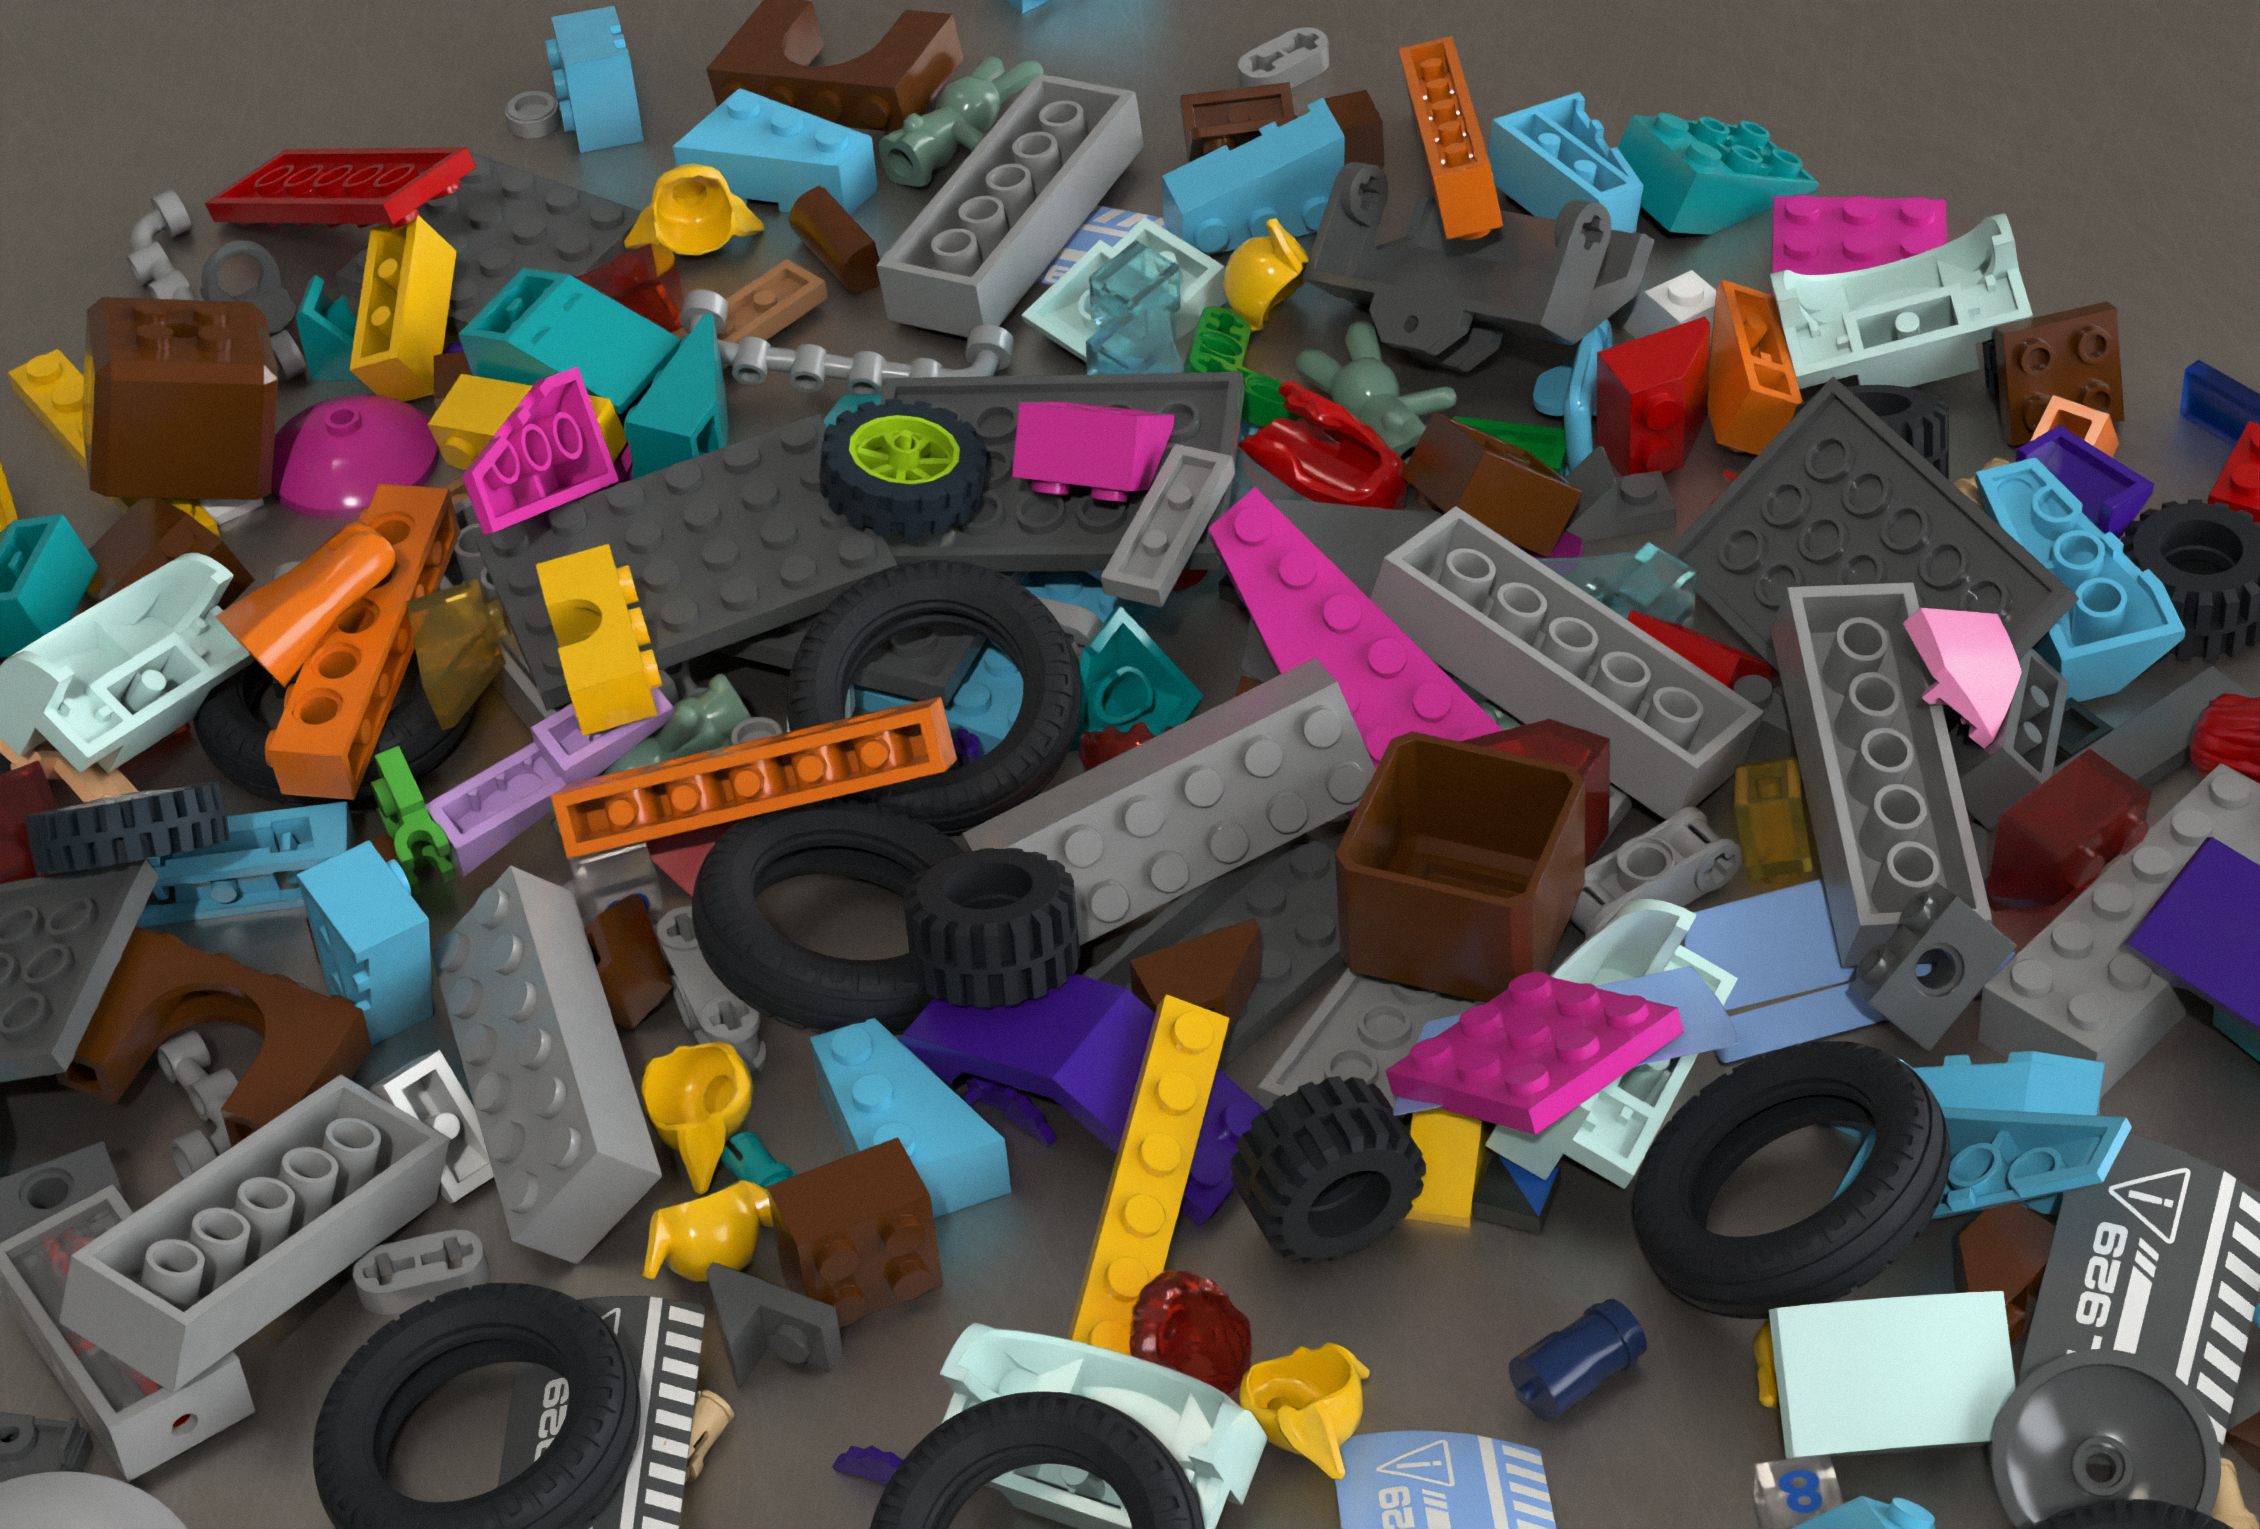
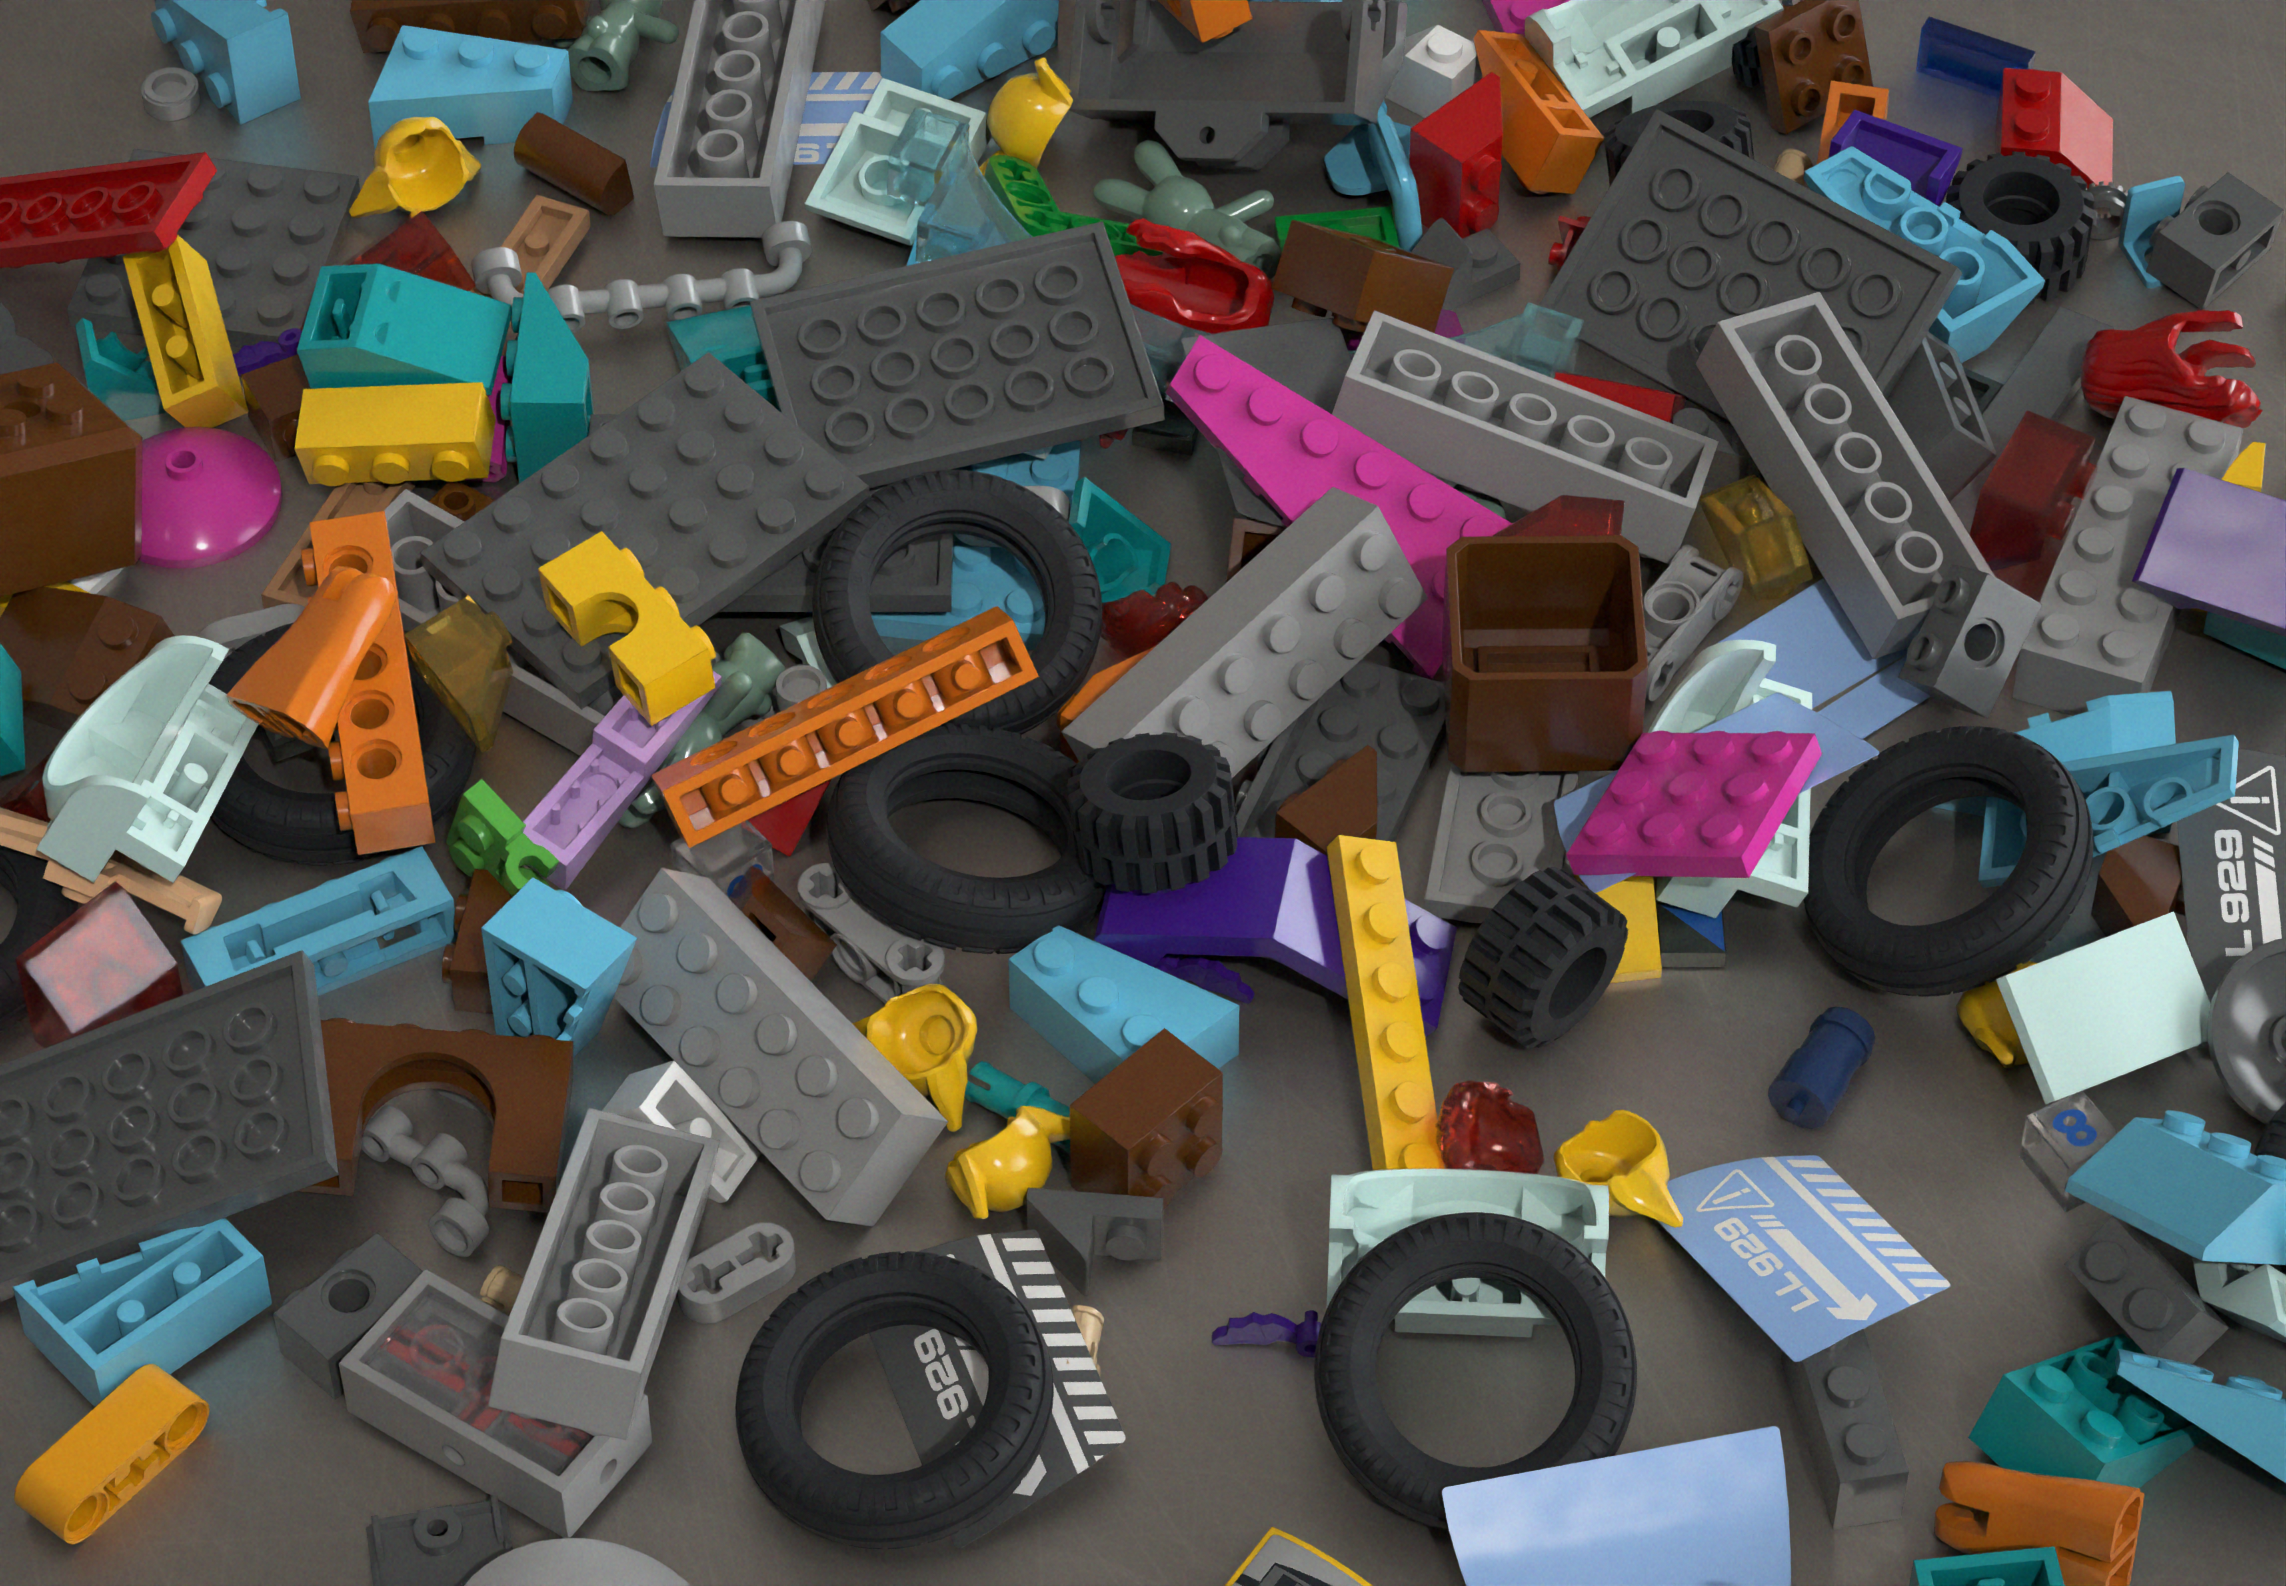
camera: 25 degrees left, 5 degrees up
black wheel [26,781,230,875] -> none
dark pink wedge [462,366,619,536] -> none
black wheel [819,399,987,538] -> none
dark pink slope [1012,401,1175,502] -> none
light grey plate [1100,444,1235,608] -> none
bright pink slope [1903,608,2022,749] -> none

